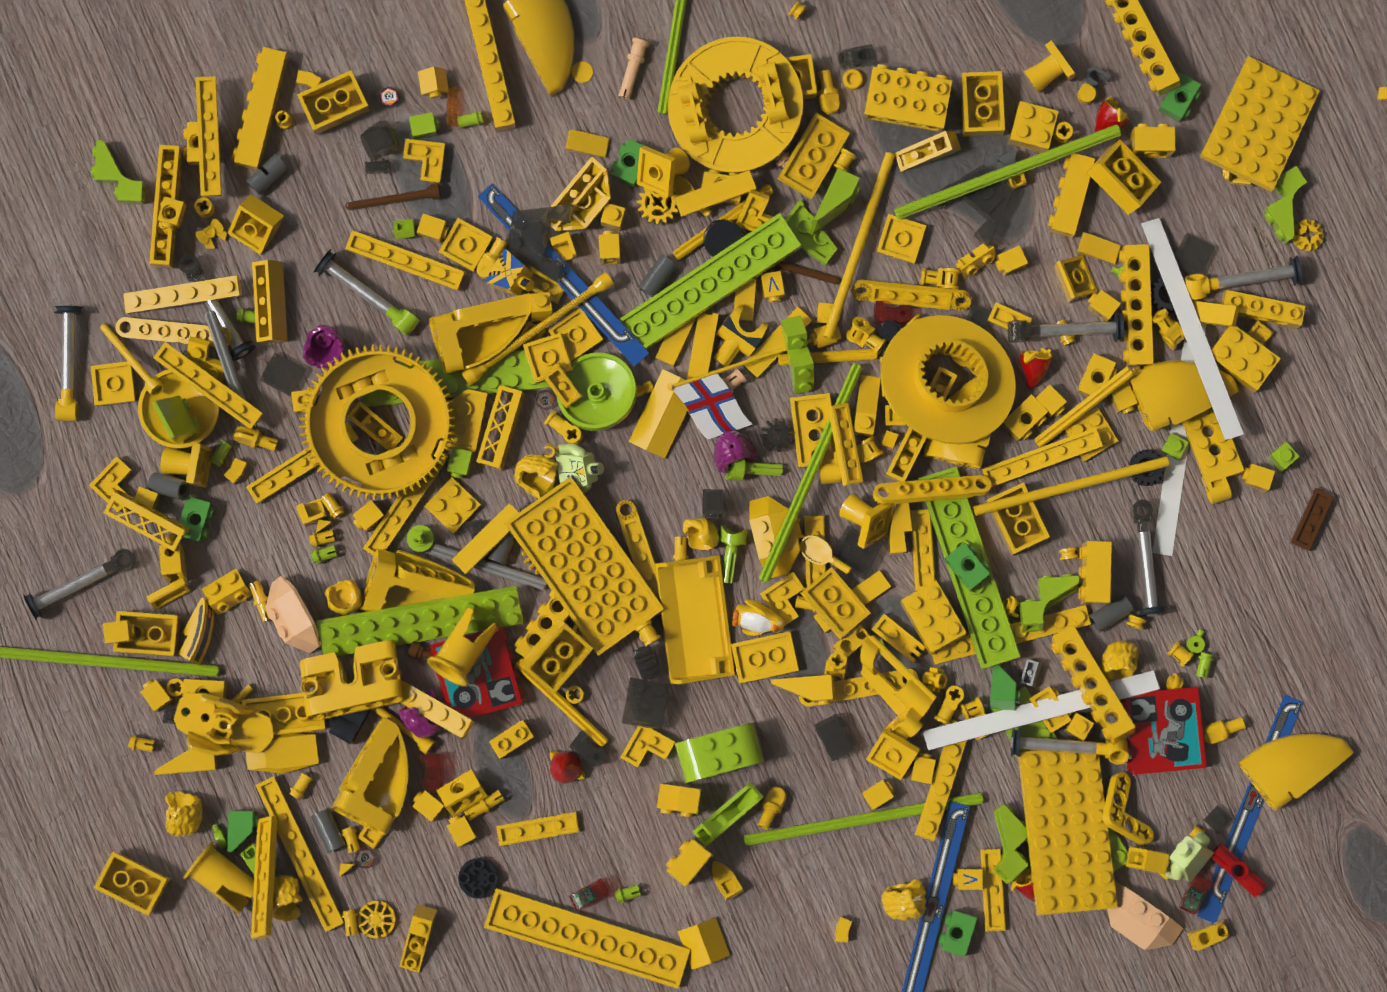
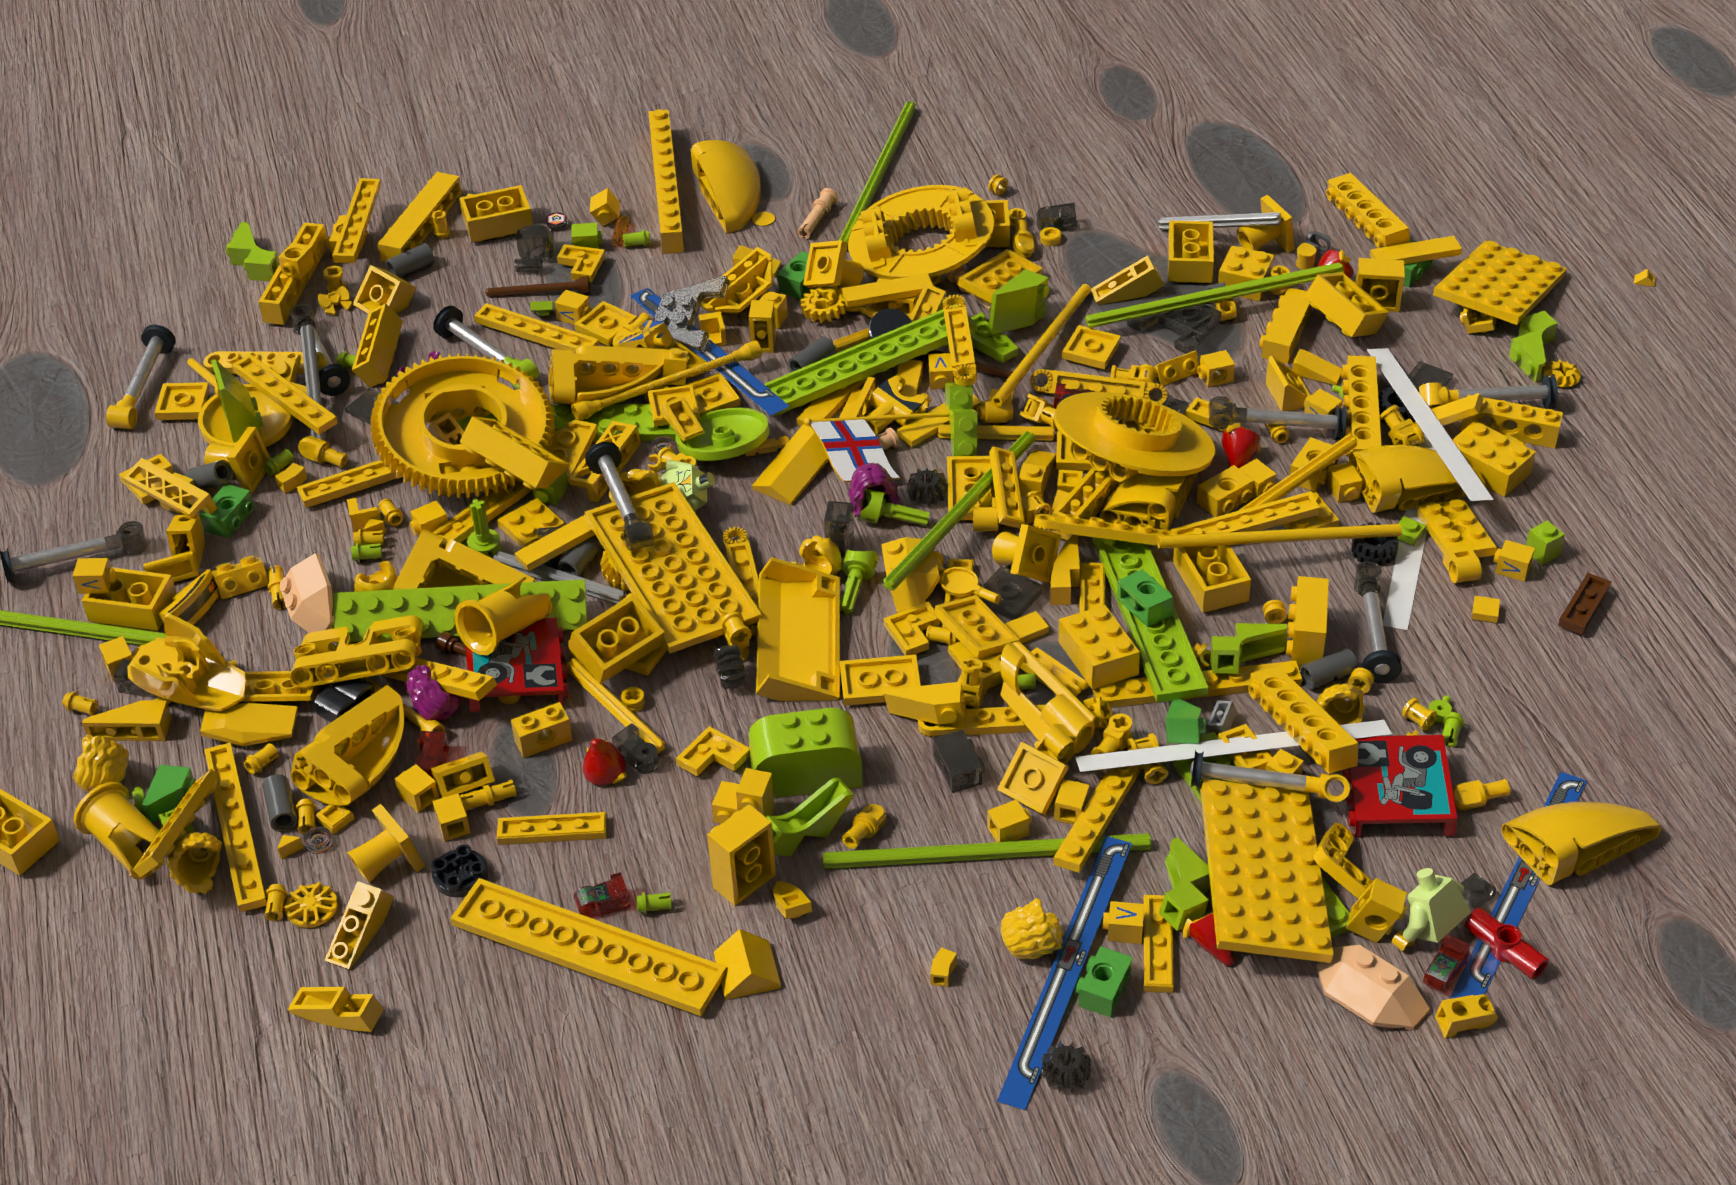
camera: 10 degrees right, 40 degrees down
yellow plate [124,275,242,314] -> none
clear smoke slope [622,677,670,730] -> none
animal [732,599,785,636] -> none
yellow brick [863,64,952,132] -> none
none -> yellow plant [346,804,426,883]
none -> yellow slope [460,416,570,490]
none -> piece [585,442,654,551]
none -> yellow plate [942,294,977,386]
none -> yellow bush [1009,208,1026,228]
none -> light grey axle [1158,212,1282,230]
none -> yellow tile [1370,236,1462,264]
none -> yellow tile [1471,596,1500,623]

